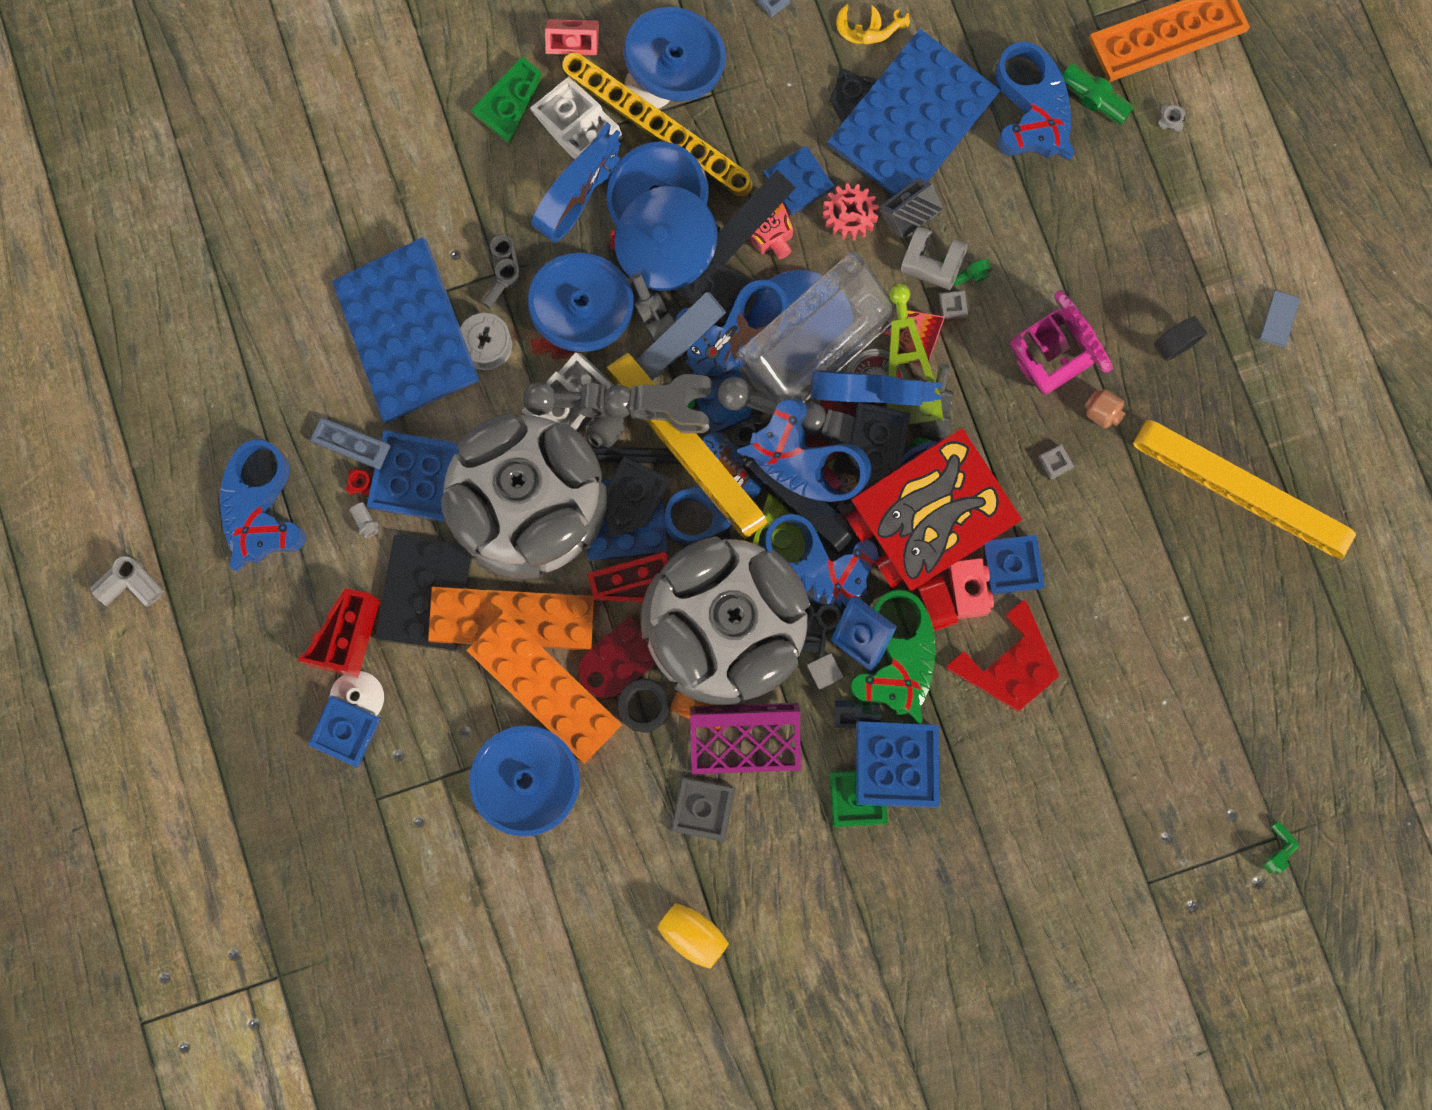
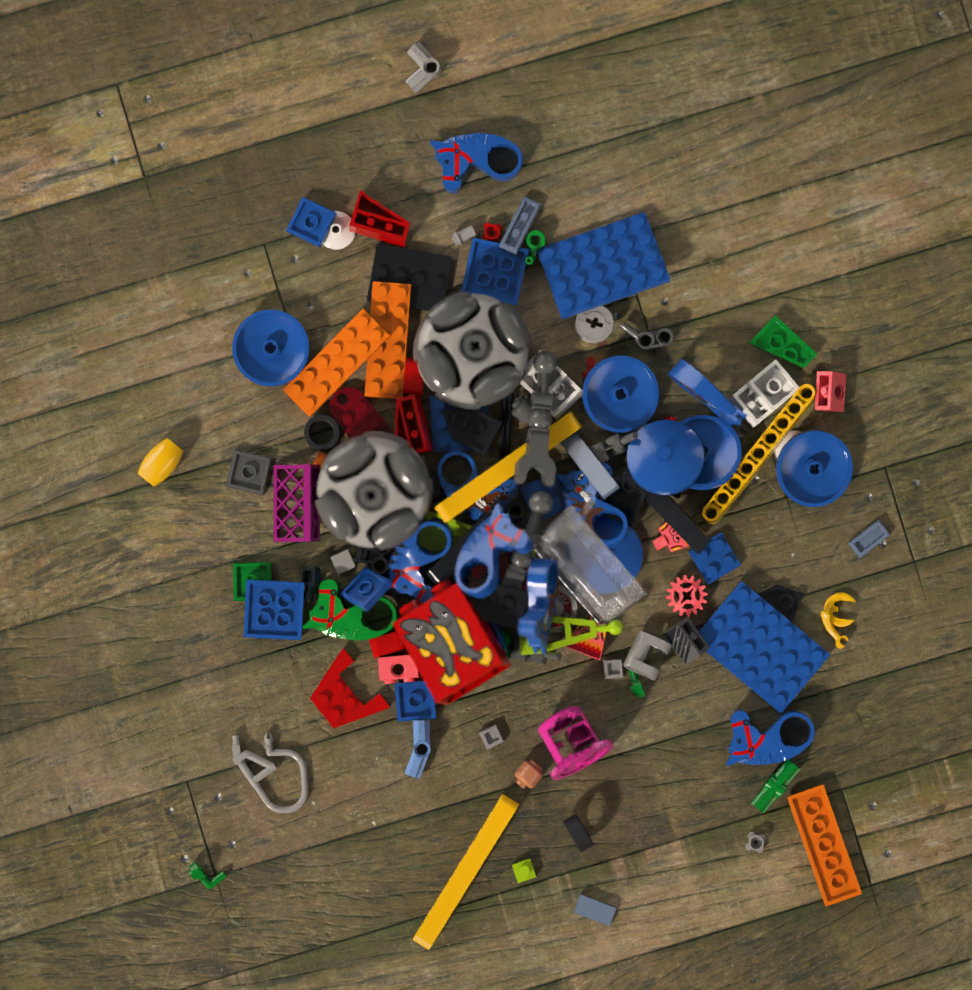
camera: 90 degrees right, 10 degrees up
none -> light grey piece [232,732,308,813]
none -> red beam [403,357,424,395]
none -> medium blue piece [404,720,431,779]
none -> lime plate [512,858,536,883]
none -> green plate [525,230,546,265]

